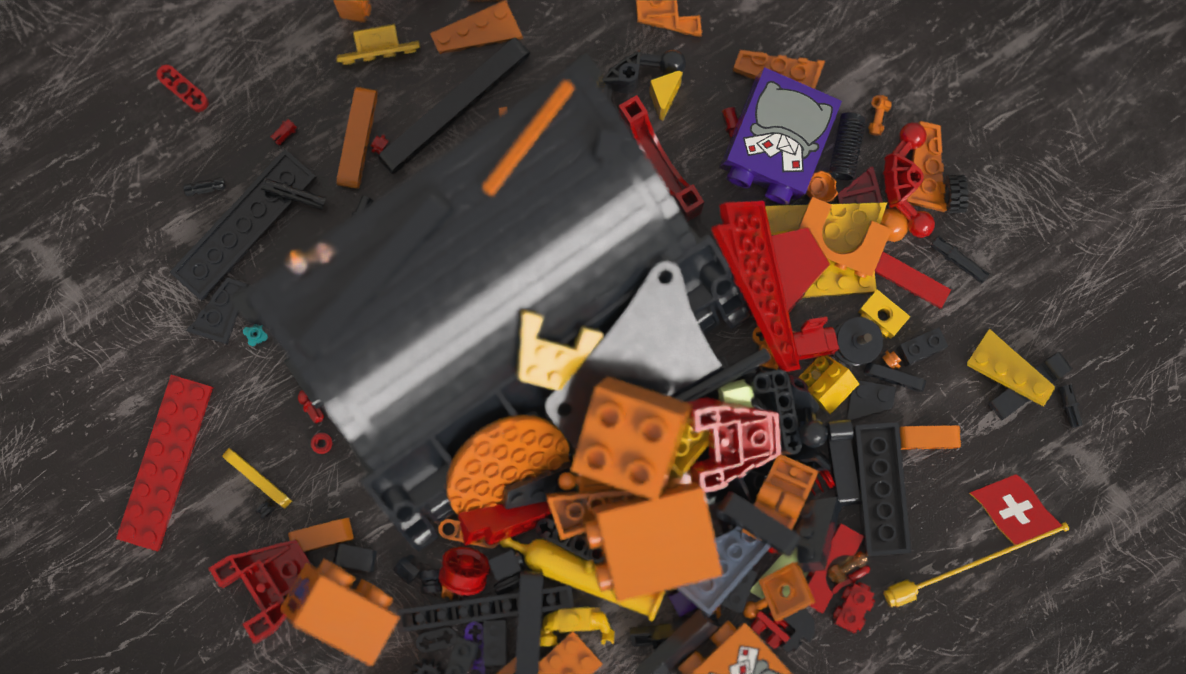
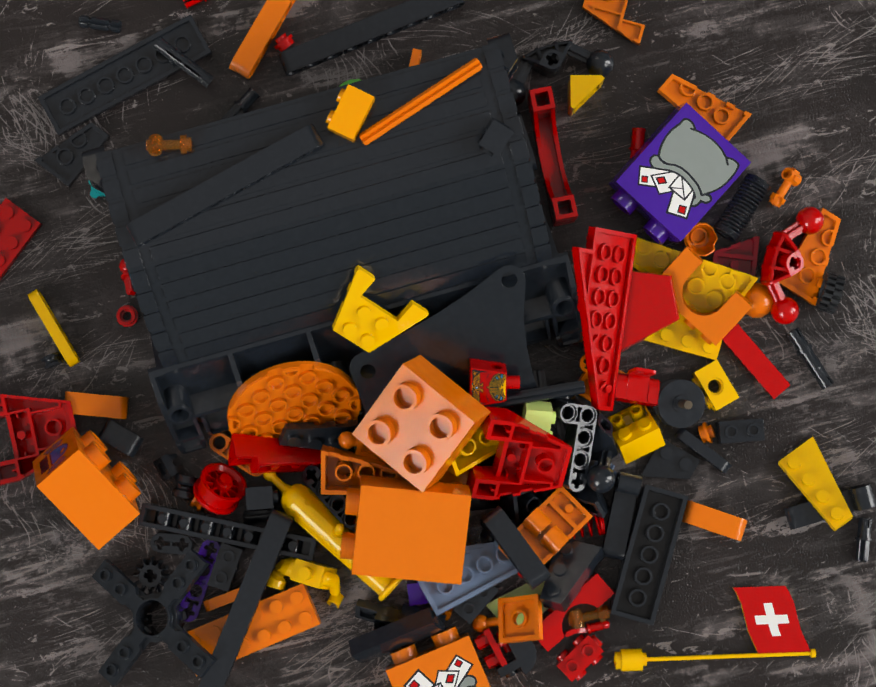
camera: 20 degrees right, 5 degrees up
none -> light orange brick [326,84,375,143]
none -> red torso [469,358,520,406]

